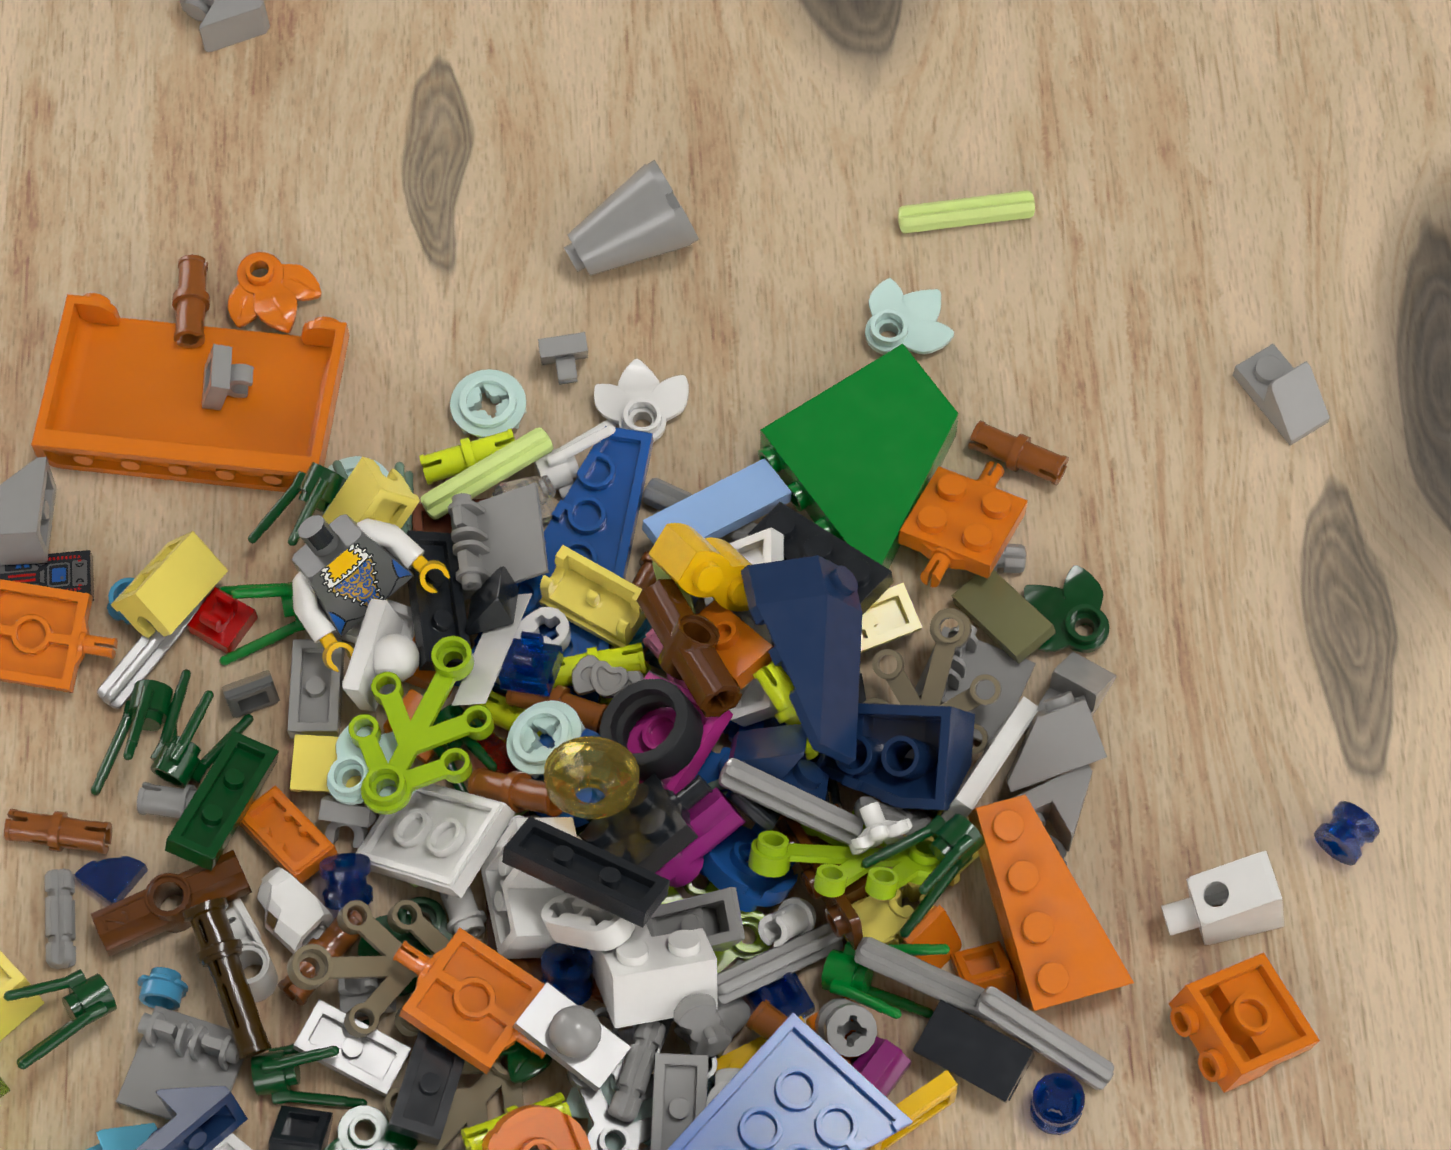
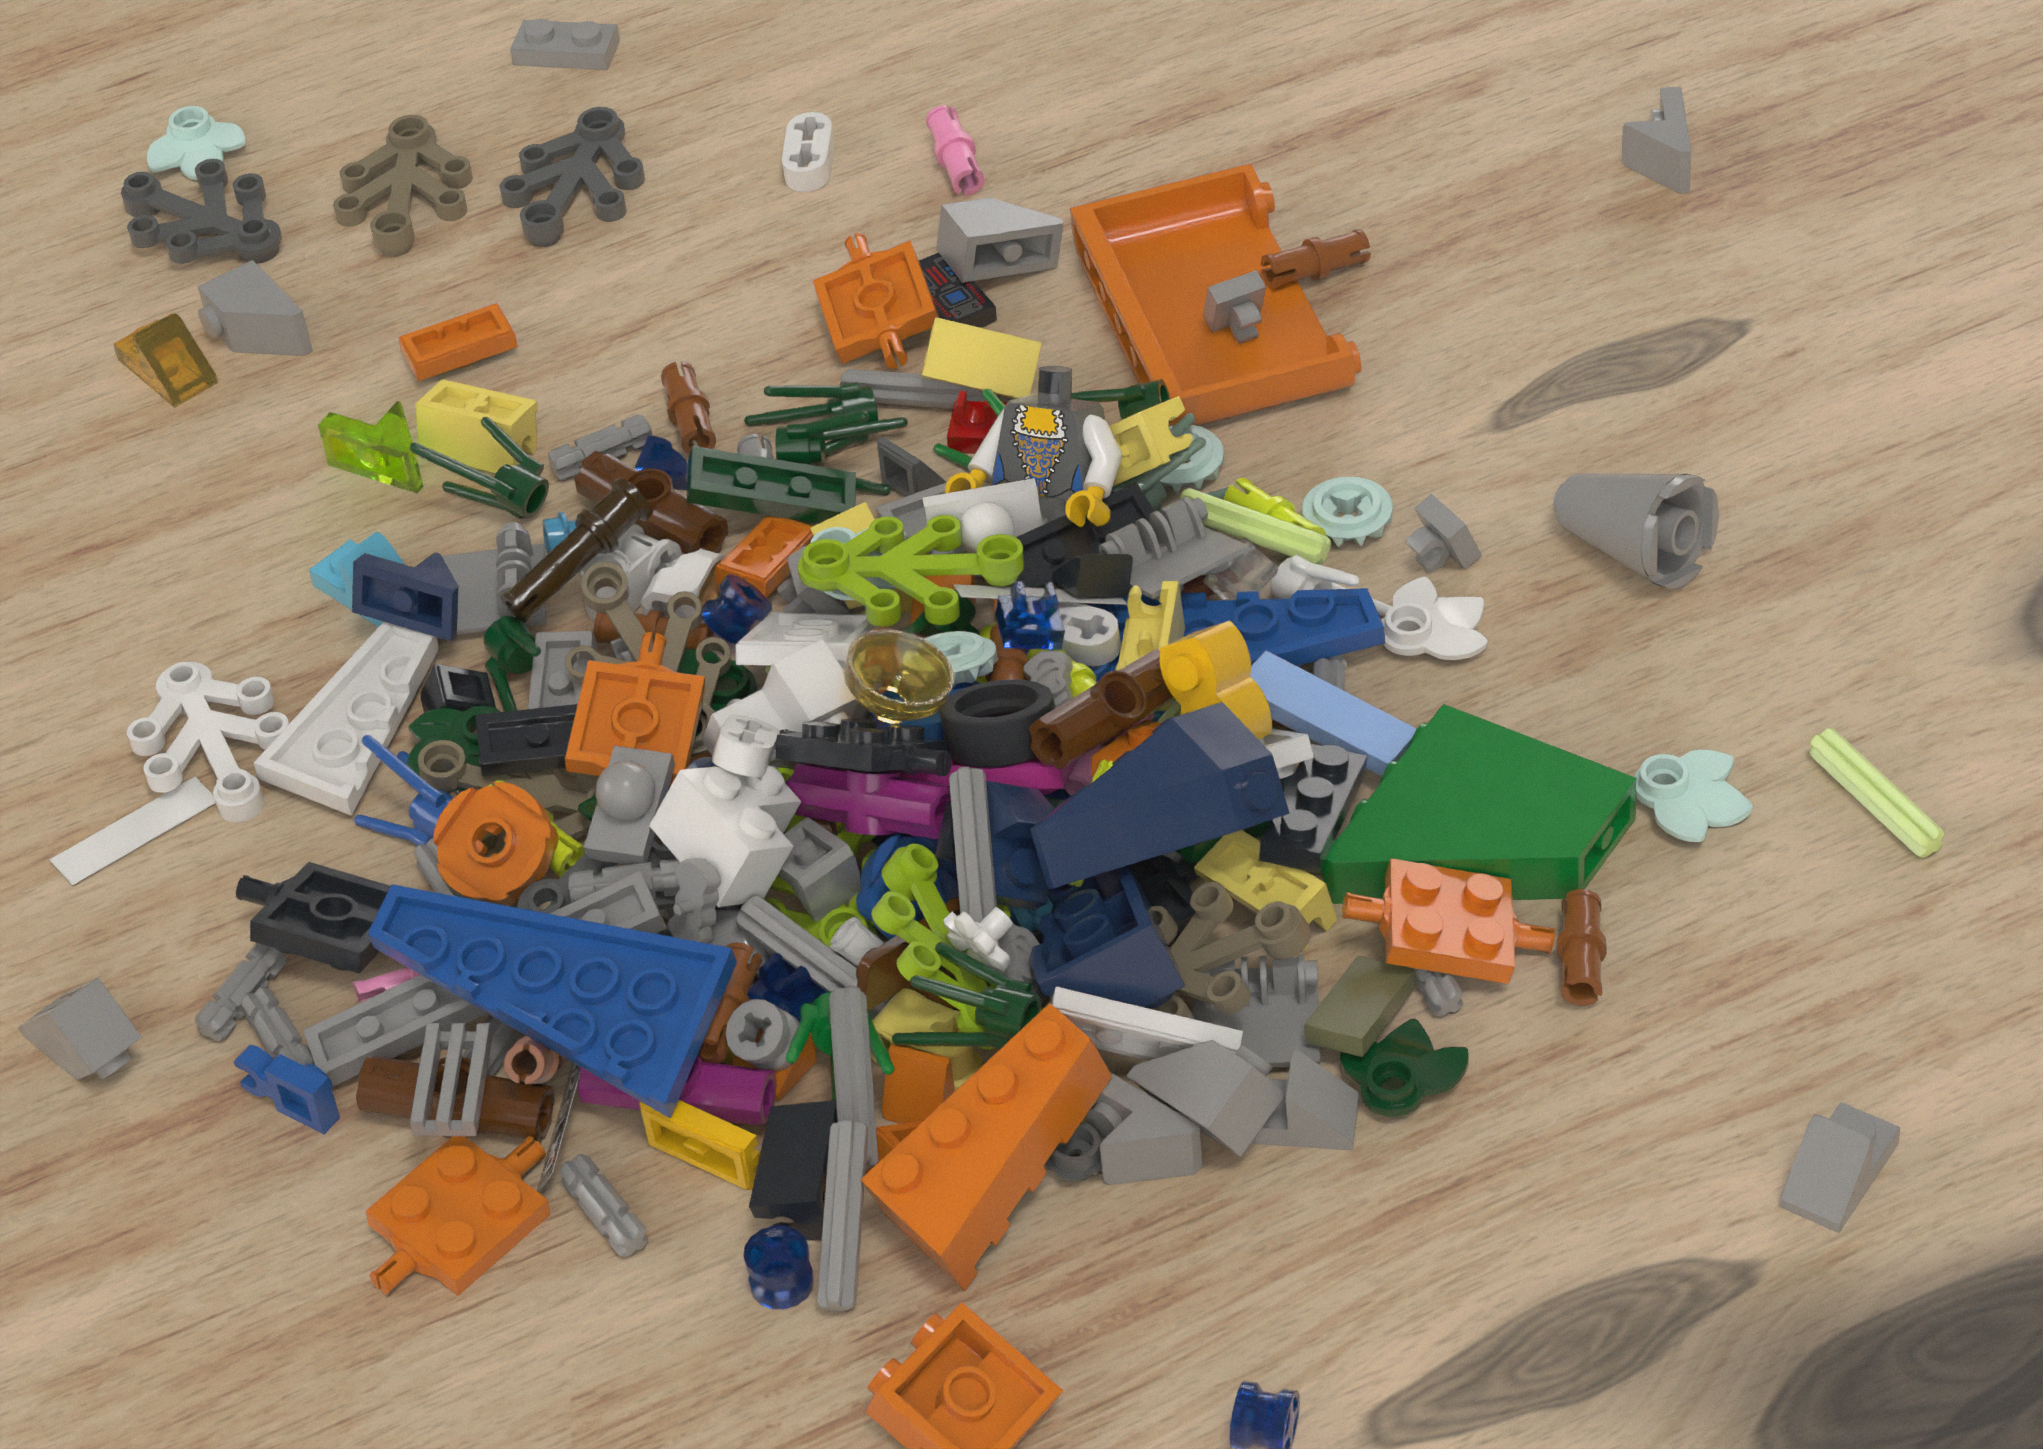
camera: 70 degrees right, 20 degrees down
orange plate [228,252,322,333] -> none
black plate [502,816,670,928] -> none
white torso [1161,851,1284,945] -> none

